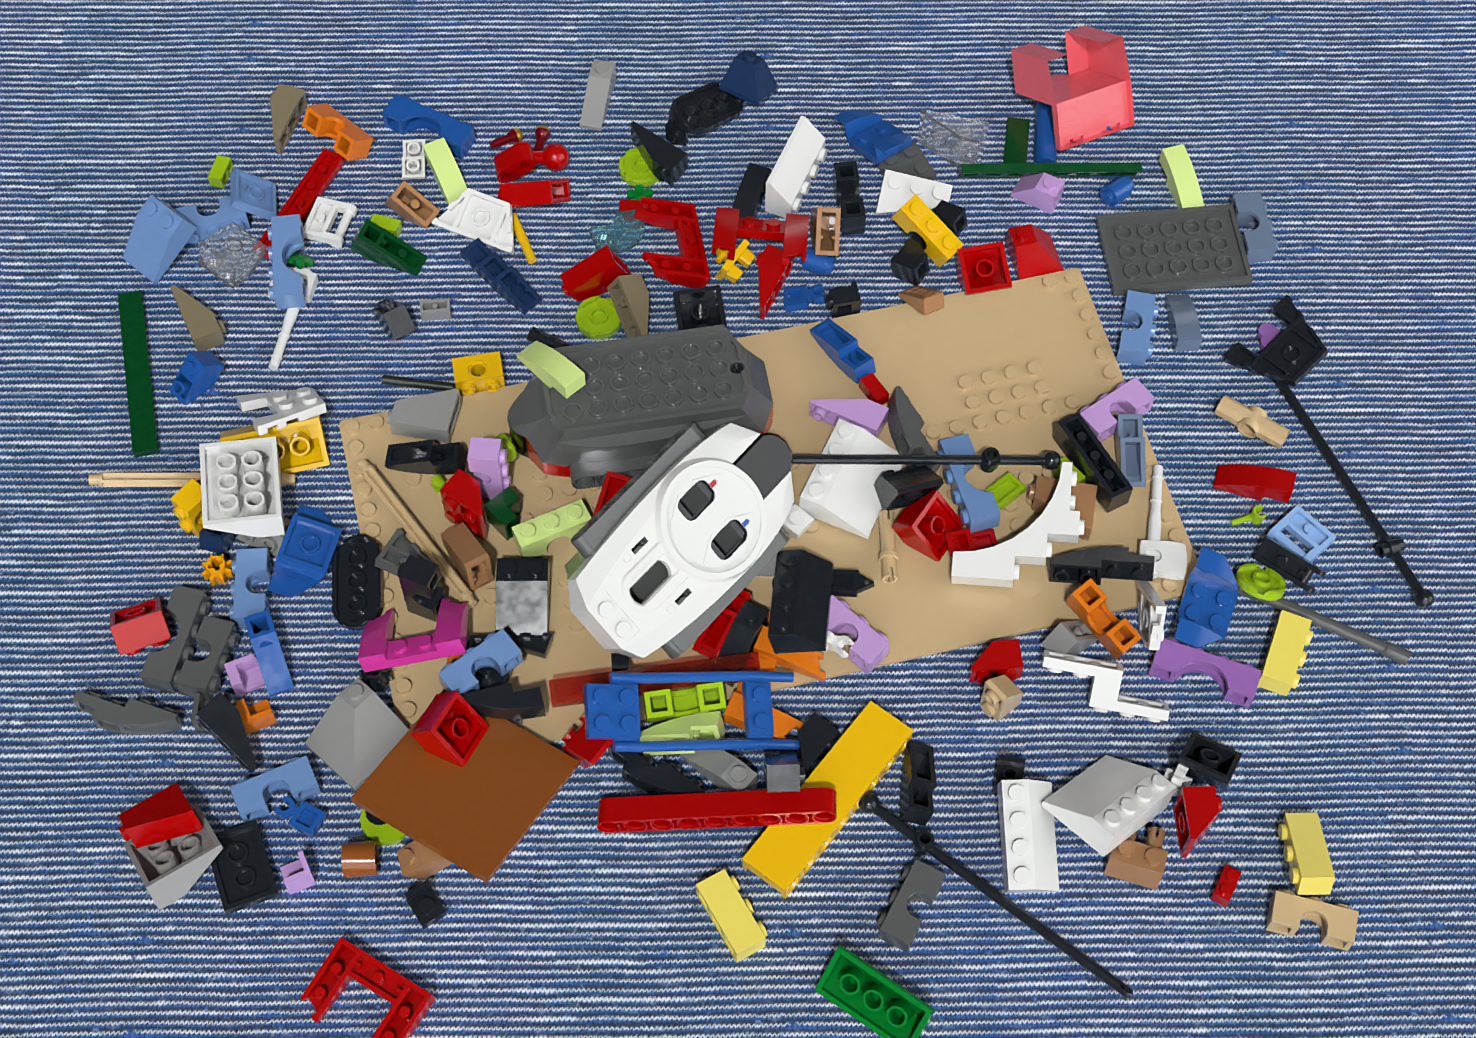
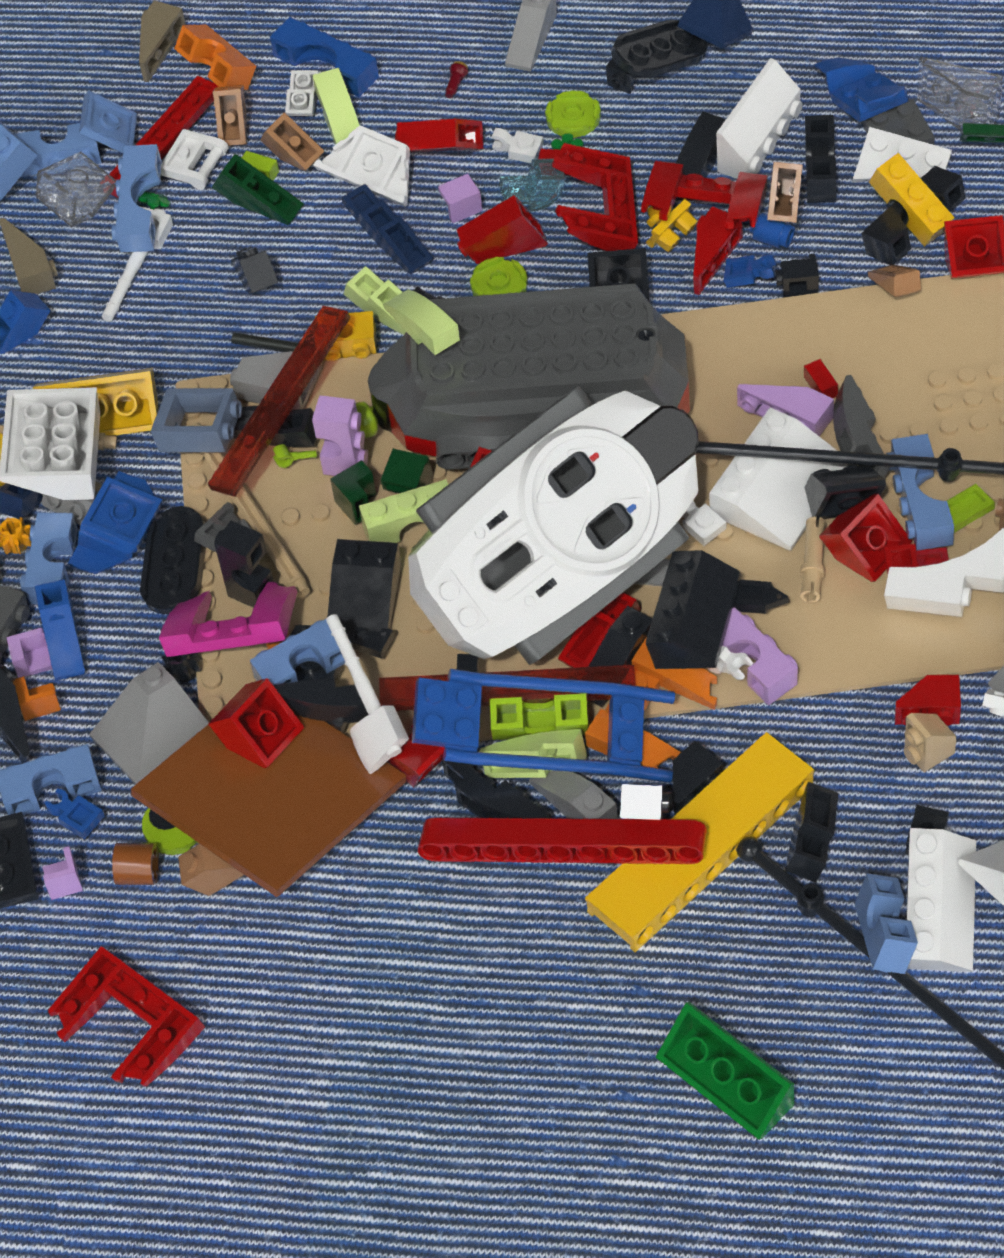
camera: 15 degrees right, 5 degrees down
lime piece [208,155,234,188] -> none
white wing [236,387,327,436] -> none
black bracket [404,880,447,929] -> none
light grey piece [420,298,452,321] -> none
red slope [440,468,487,541] -> none
medium nougat slope [441,523,494,592] -> none
dark red piece [489,128,523,149] -> none
red beam [493,142,569,183] -> none
yellow piece [513,213,537,264] -> none
dark tan slope [607,274,649,338] -> none
black slope [630,121,688,185] -> none
light yellow brick [696,869,768,963] -> none
blue slope [810,318,876,384] -> none
dark grey arch [876,859,946,953] -> none
none -> sand blue window [150,388,242,452]
none -> clear red tile [207,305,350,497]
none -> medium nougat slope [213,85,247,146]
none -> white piece [326,614,409,774]
none -> yellowish green slope [344,266,406,335]
none -> dark green piece [380,448,433,493]
none -> lavender panel [438,174,482,223]
none -> white plate [492,128,543,164]
none -> medium blue arch [855,873,918,974]

